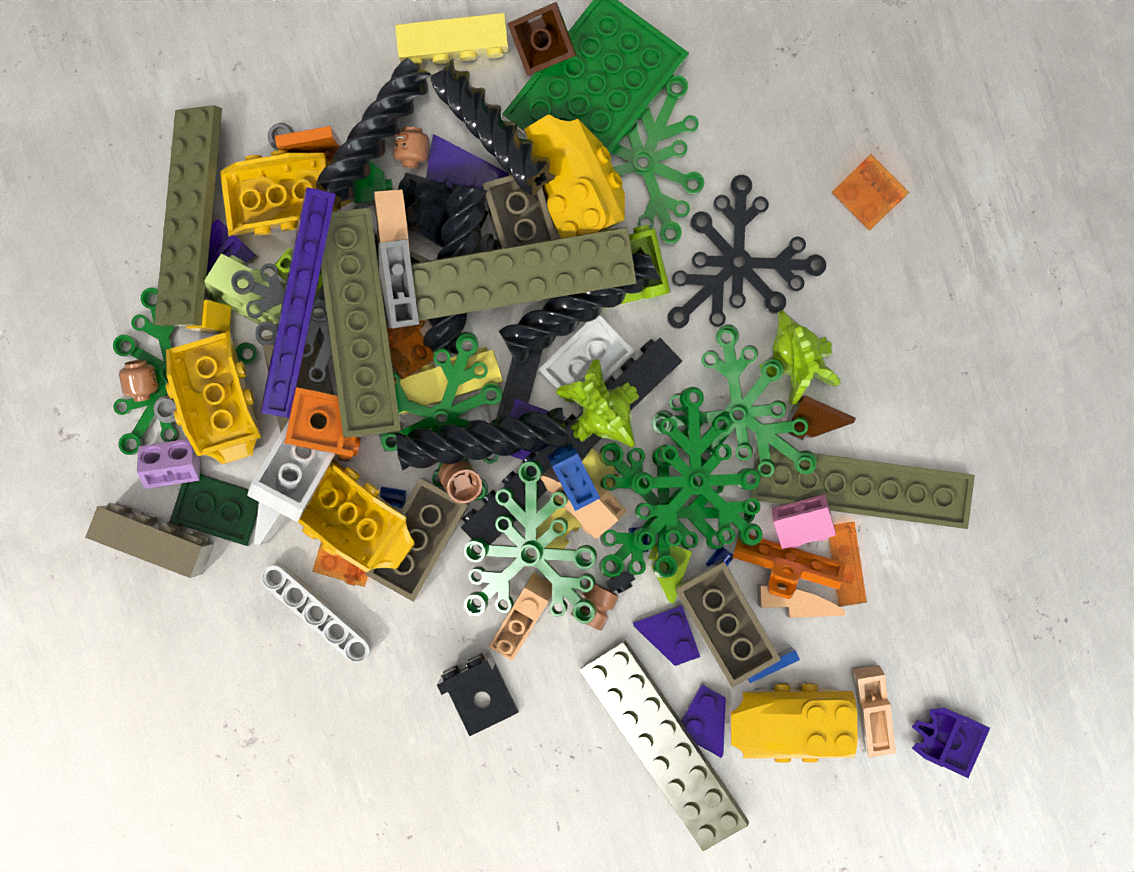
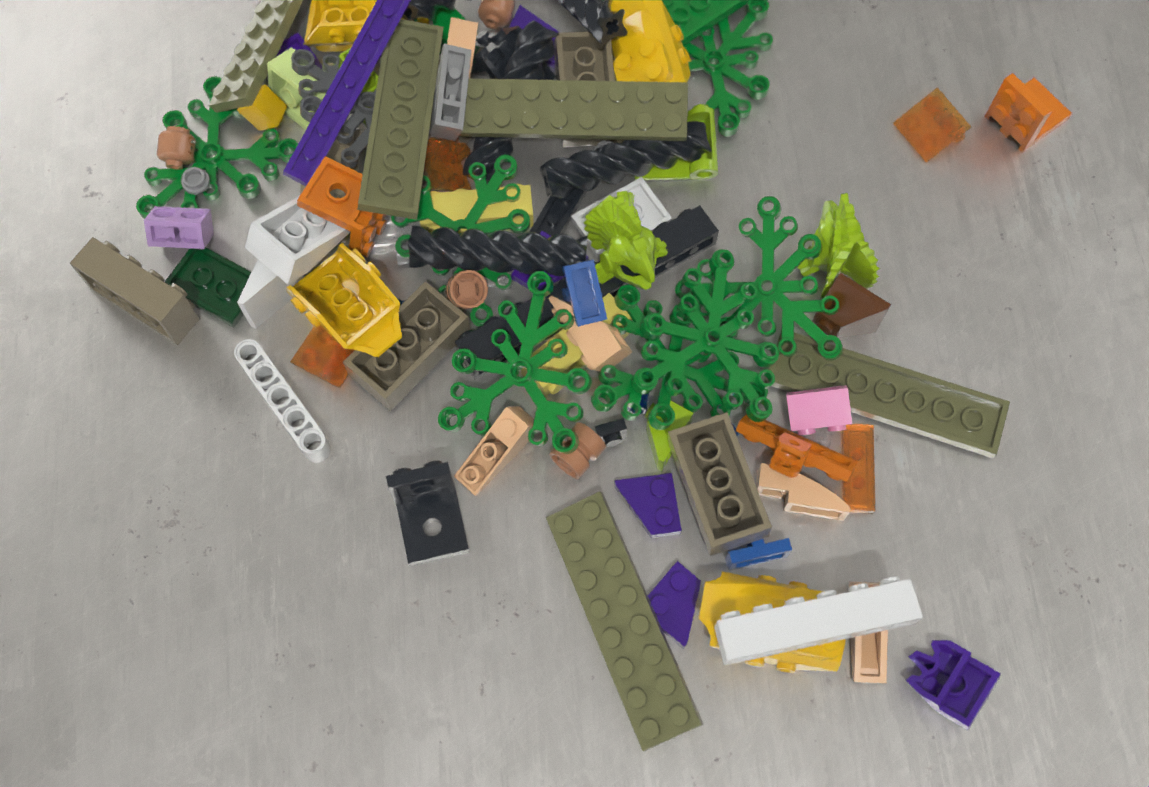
camera: 15 degrees right, 20 degrees down
yellow slope [166,331,261,464] -> none
black plant [667,175,826,329] -> none
none -> white brick [714,576,923,666]
none -> orange bracket [985,73,1072,153]

